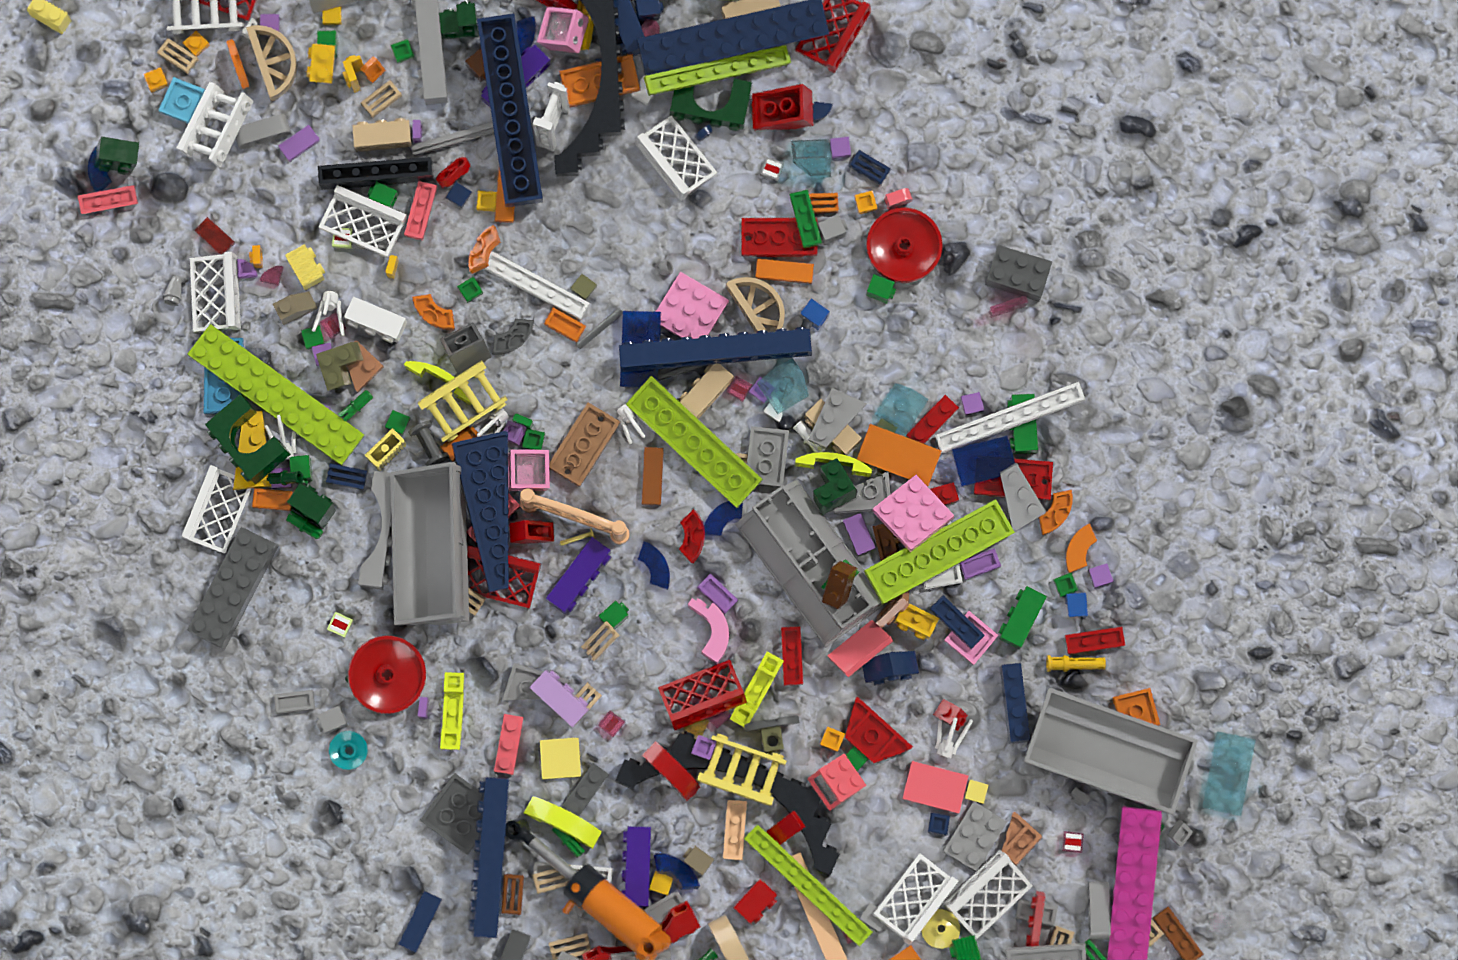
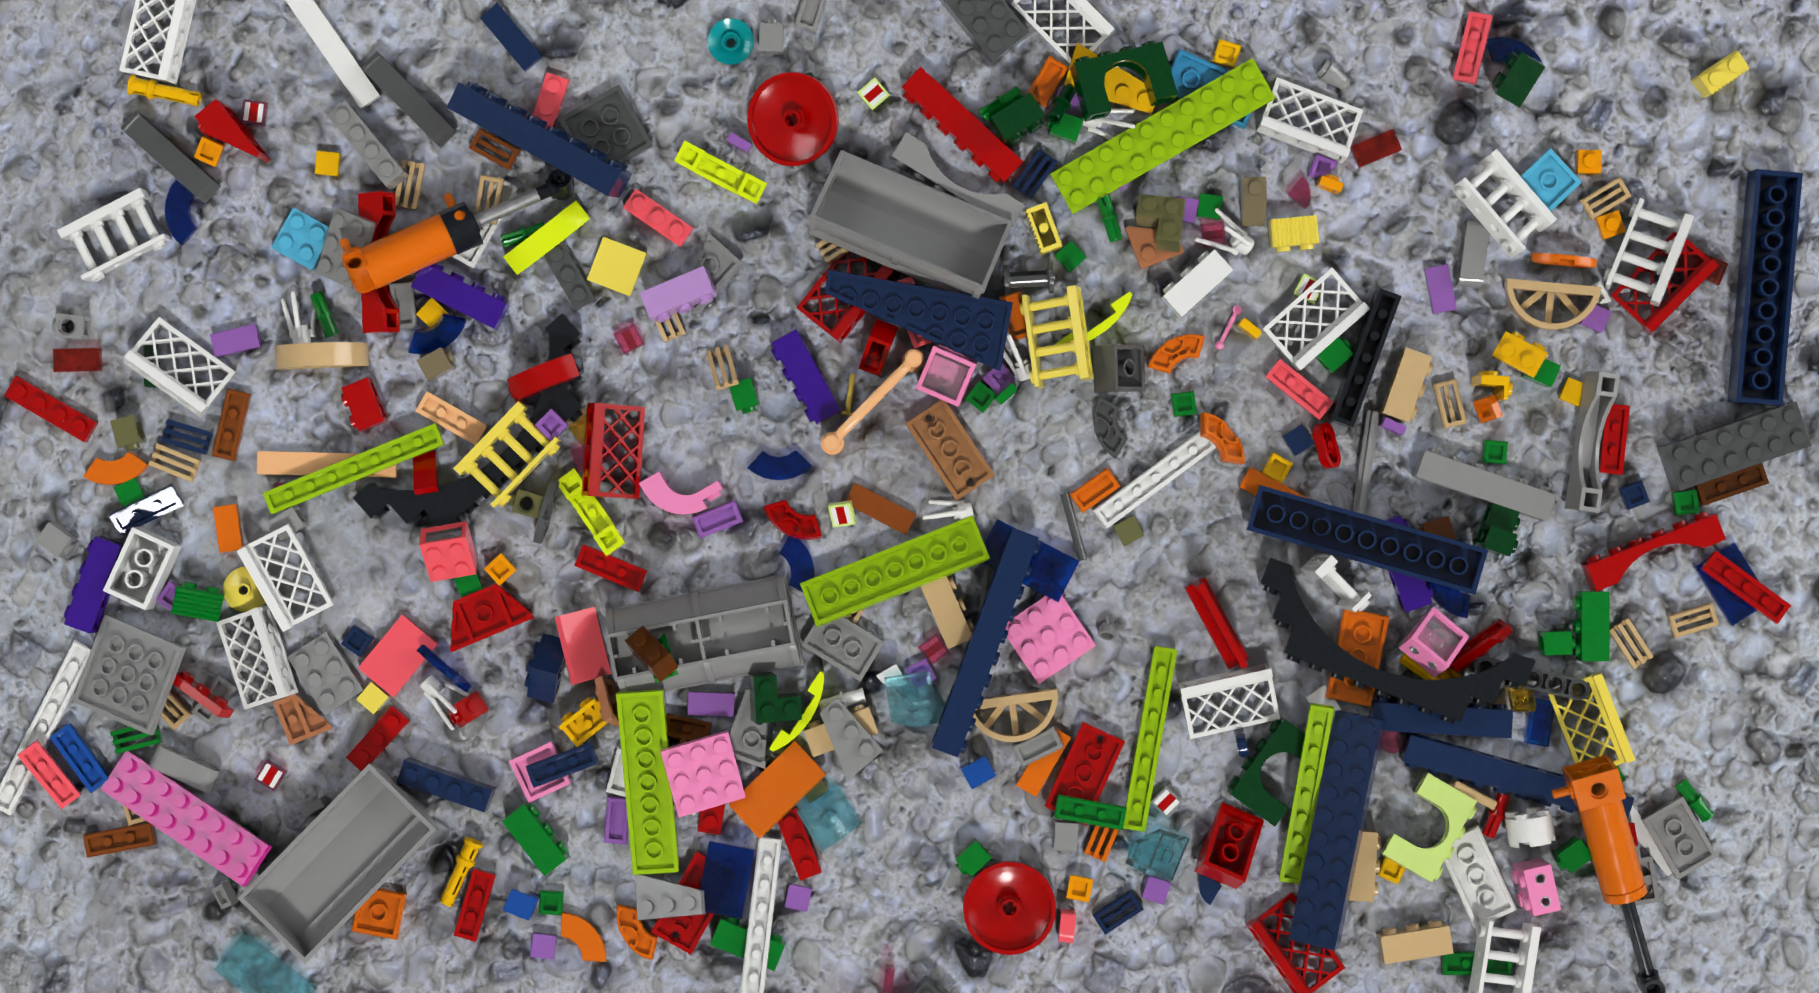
camera: 115 degrees right, 10 degrees up
none -> red plate [346,705,411,771]
none -> clear blue tile [416,645,472,692]
none -> coral plate [533,72,570,128]
none -> tile [828,500,857,528]
none -> red brick [901,67,1023,184]
none -> light grey tile [1012,726,1064,767]
none -> lime plate [1123,645,1177,832]
none -> red fence [1184,577,1249,669]
none -> yellow tile [1212,39,1241,69]
none -> bright pink hinge [1215,305,1242,350]

